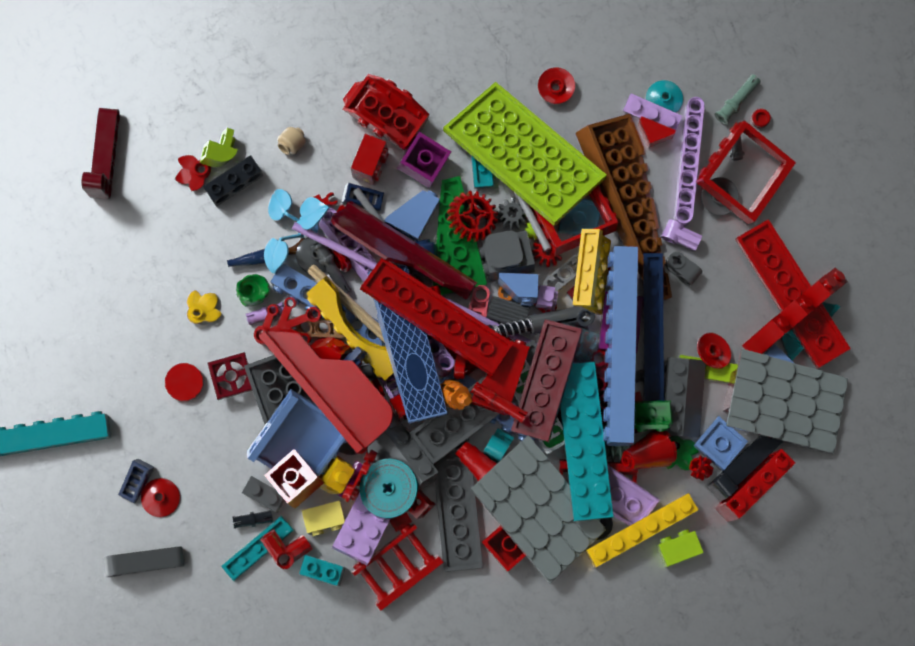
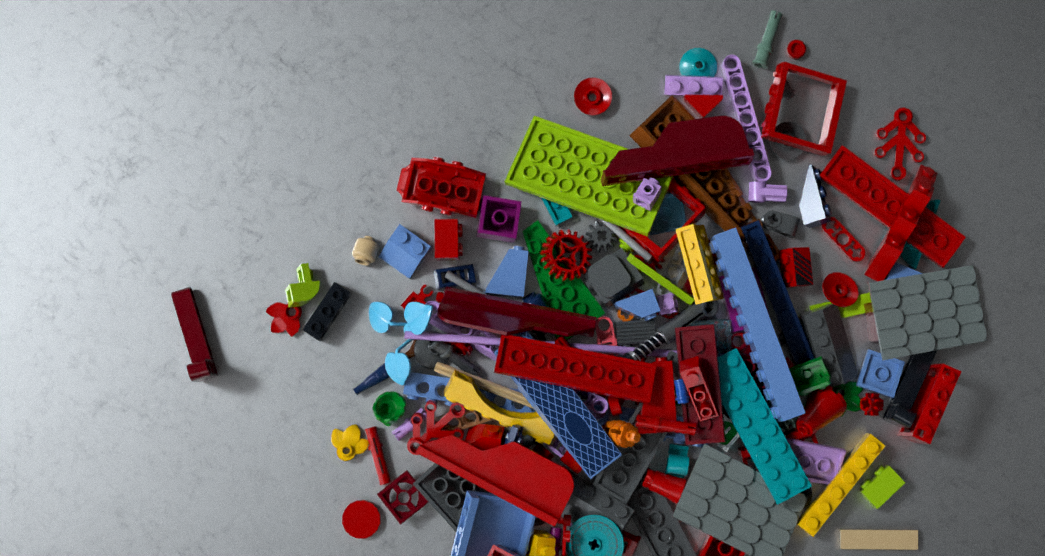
camera: 20 degrees left, 5 degrees up
none -> red pin [365,426,392,485]
none -> medium blue slope [379,224,432,279]
none -> dark red piece [601,115,754,186]
none -> lime tile [626,253,694,305]
none -> lavender brick [633,178,661,211]
none -> blue pin [674,379,690,404]
none -> red slope [680,356,719,422]
none -> red brick [779,247,814,288]
none -> slope [799,164,832,228]
none -> red beam [820,216,865,262]
none -> tan tile [840,529,918,550]
none -> red plant [874,107,926,181]

